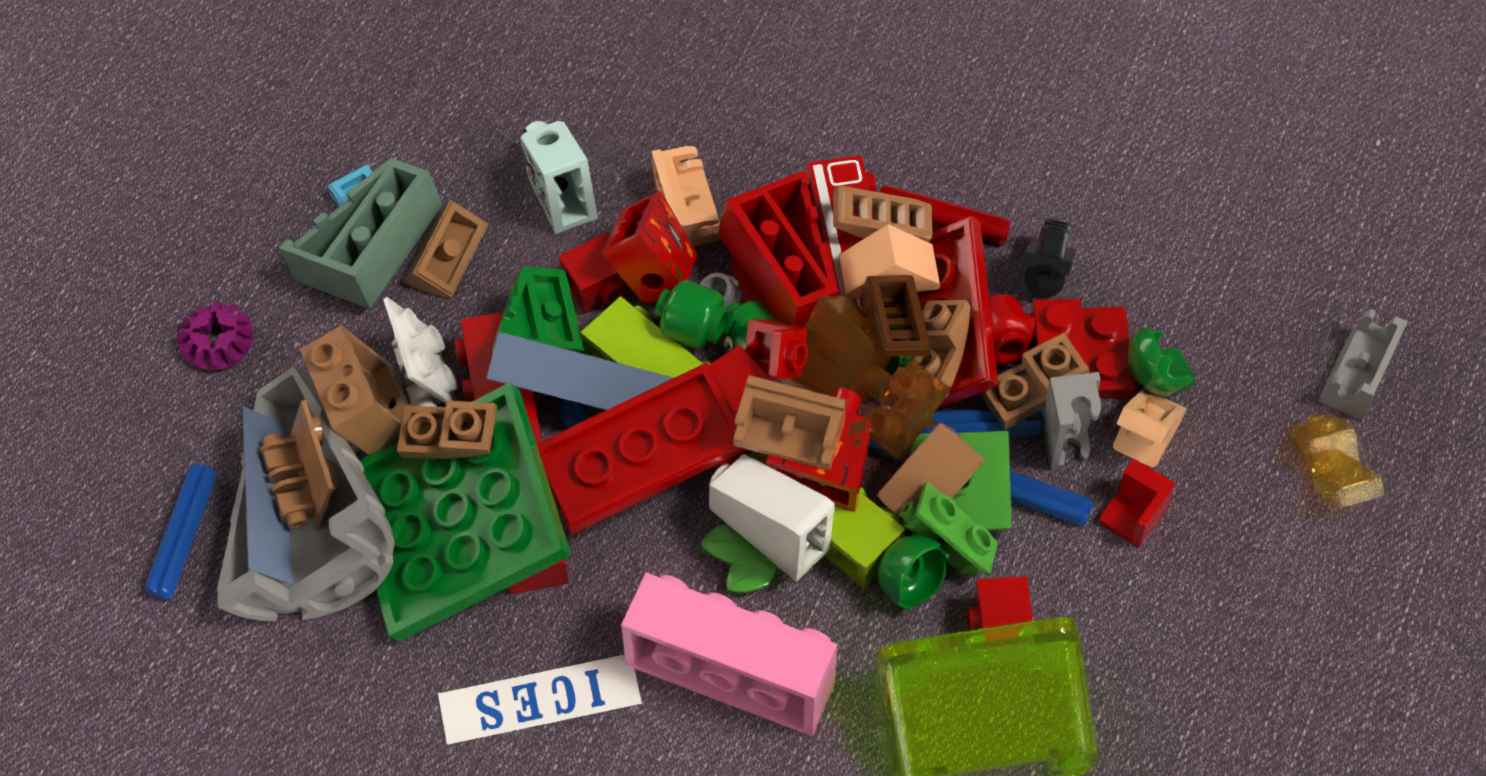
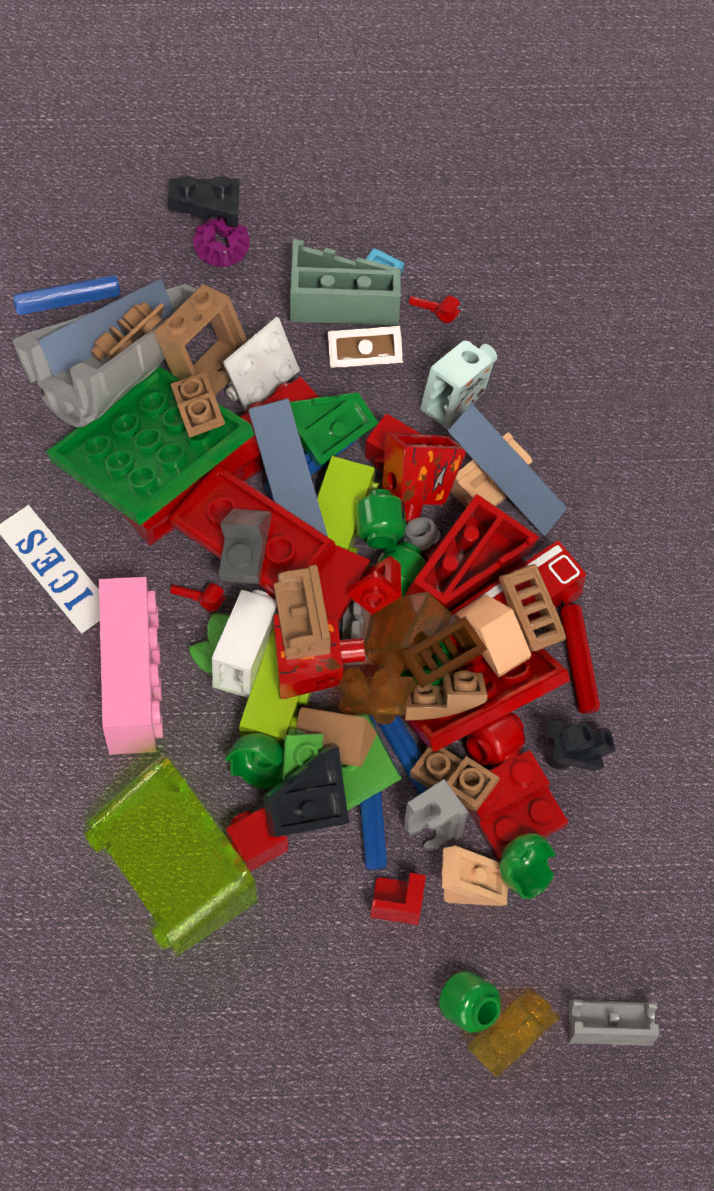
camera: 60 degrees right, 5 degrees up
none -> black wing [168,176,240,227]
none -> red hand [170,583,226,612]
none -> dark grey slope [218,509,272,584]
none -> black wing [263,746,349,837]
none -> red hand [409,295,461,324]
none -> green head [439,971,501,1033]
none -> sand blue sticker [448,403,567,536]

